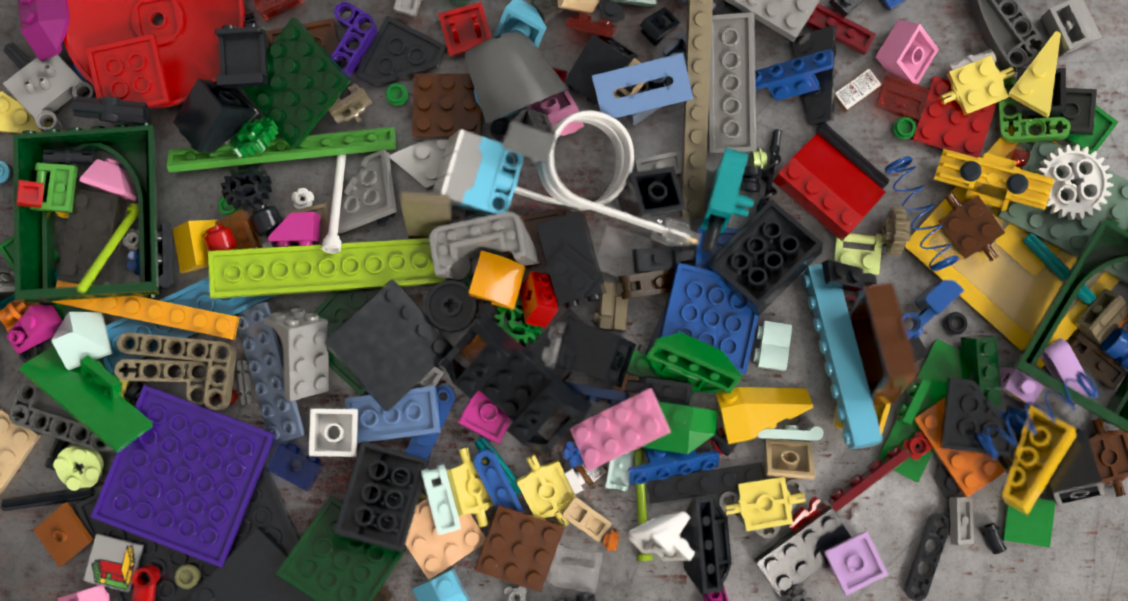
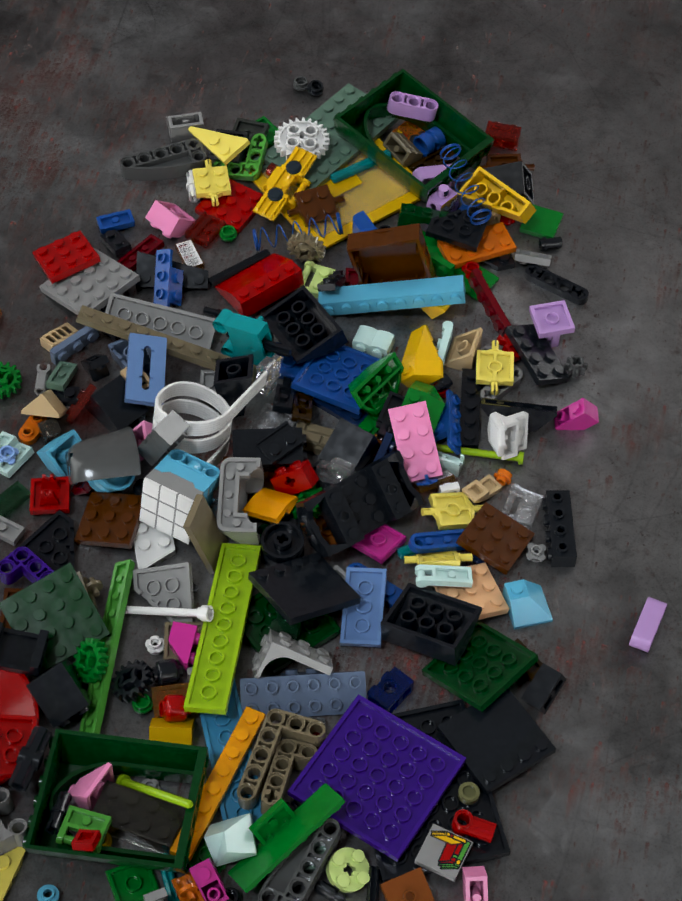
camera: 80 degrees left, 30 degrees down
blue plant [125,250,140,276] -> none
white slope [309,409,358,457] -> none
green plate [385,83,408,106] -> none

